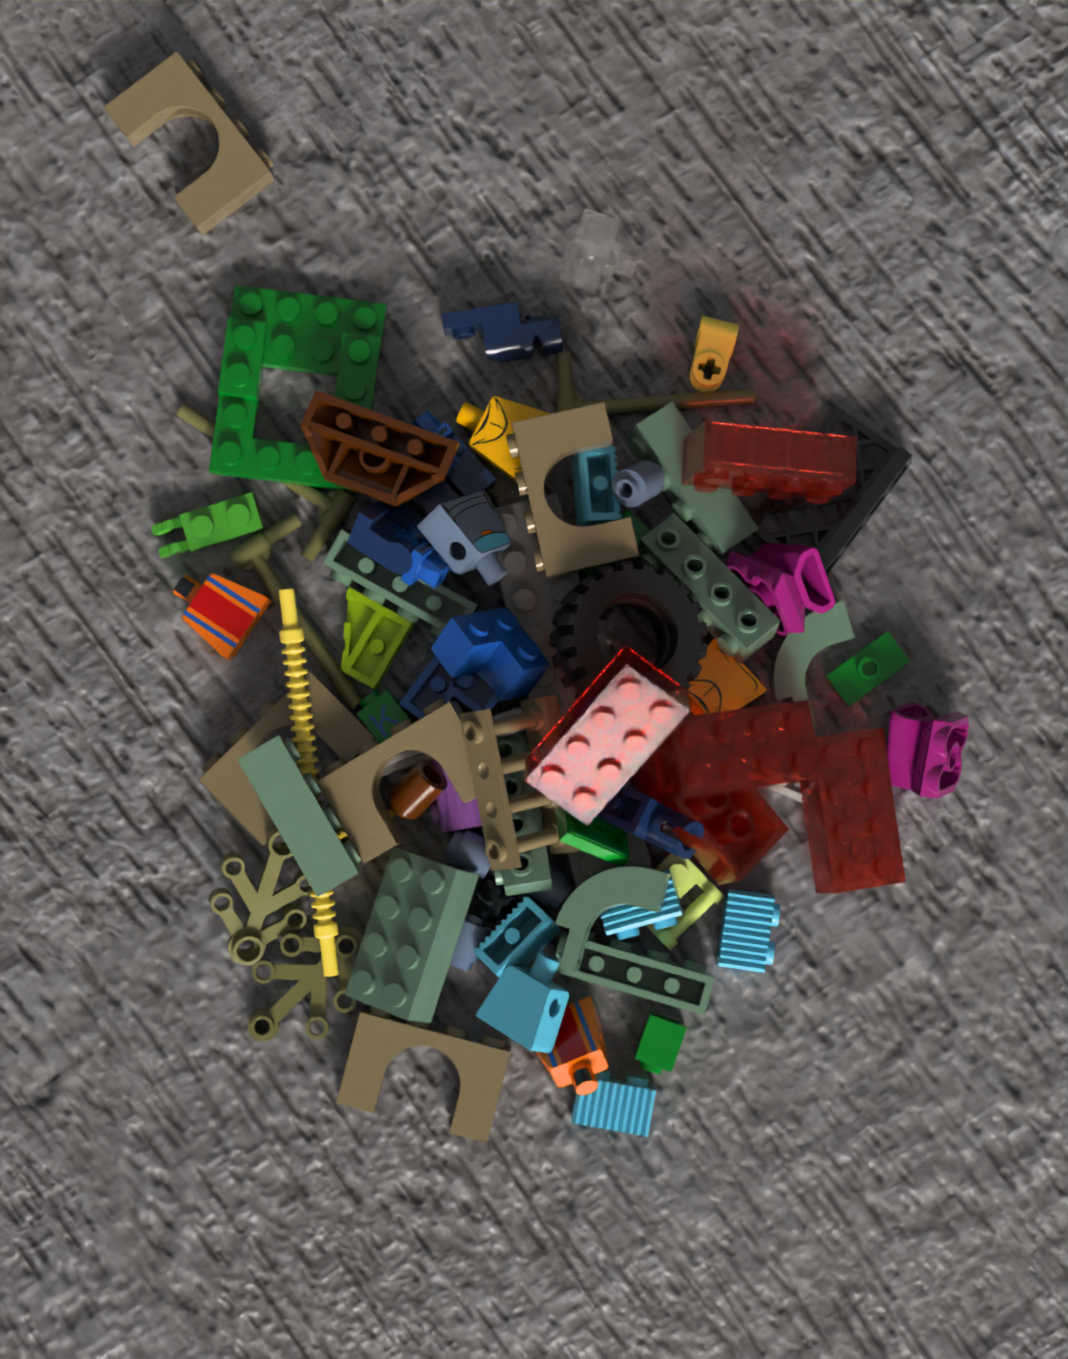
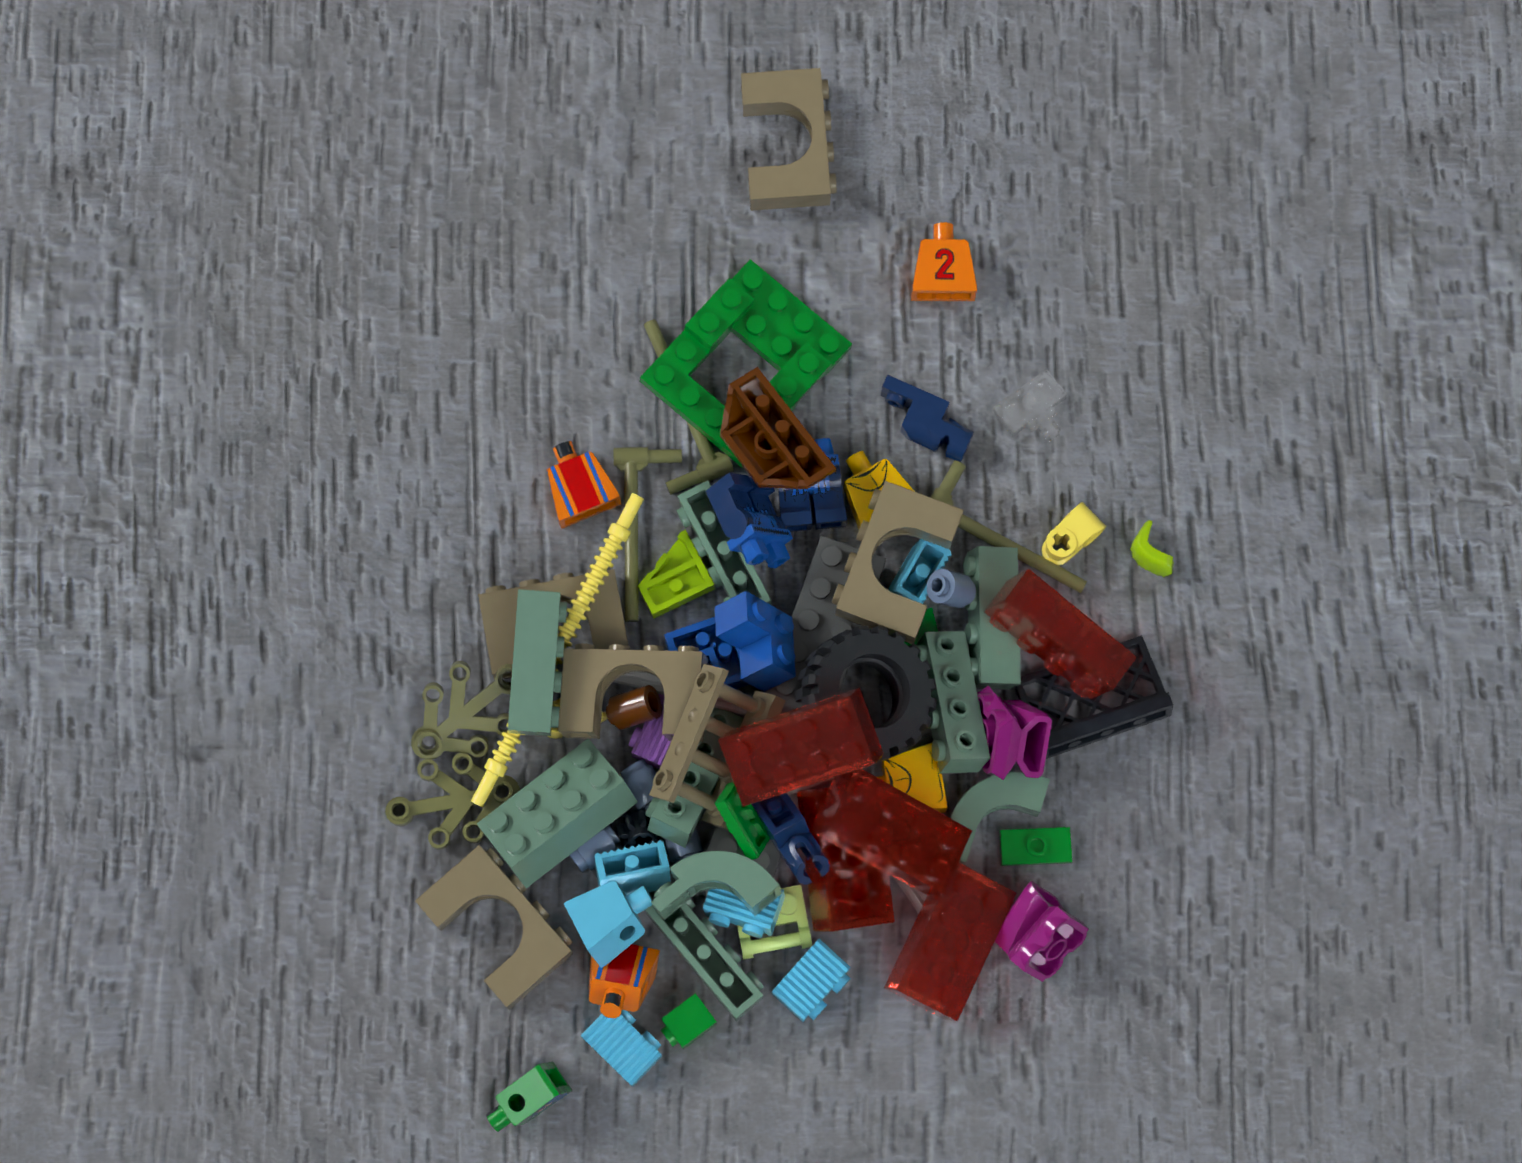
camera: 35 degrees right, 10 degrees down
bright green hinge [151,492,265,558] -> none
green brick [357,689,414,743] -> none
sand blue torso [417,491,511,585] -> none
none -> torso [486,1061,573,1132]
none -> orange torso [911,222,977,301]
none -> lime hair [1130,520,1174,577]

